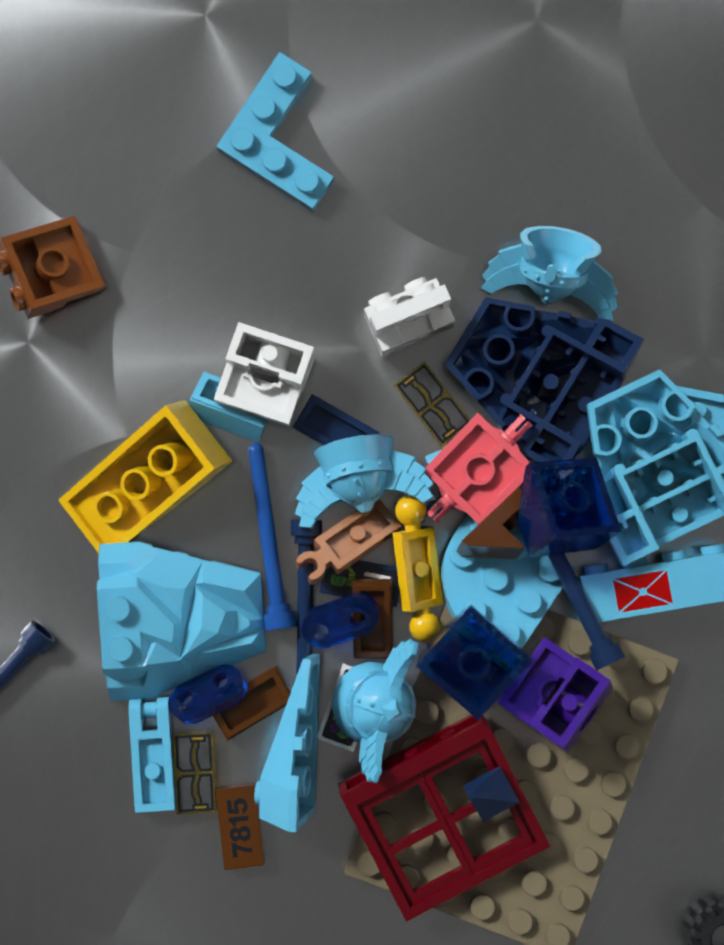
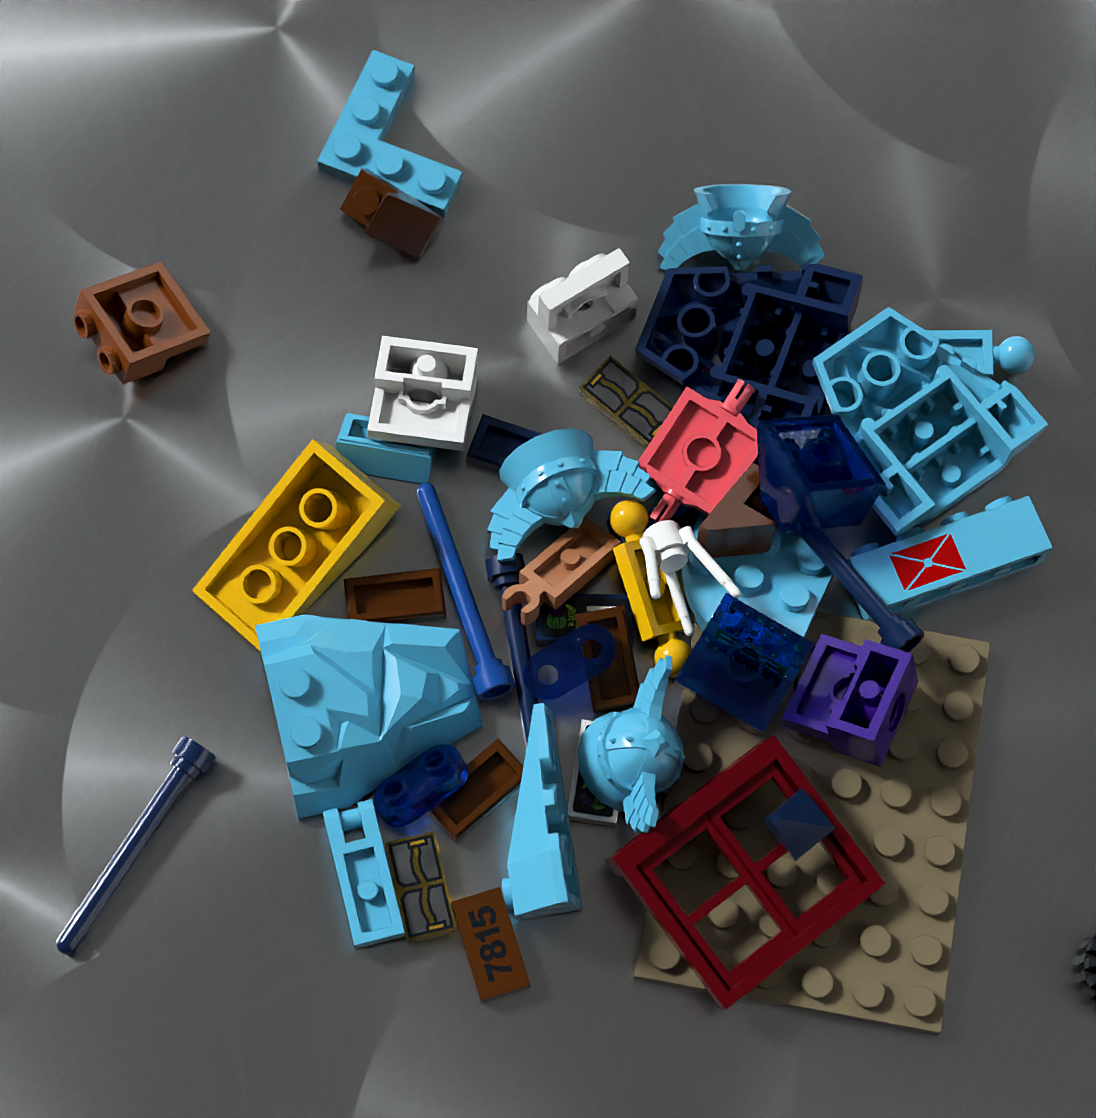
camera: 20 degrees left, 15 degrees down
none -> reddish brown slope [340,169,443,257]
none -> reddish brown tile [343,568,447,624]
none -> white plant [639,520,741,637]

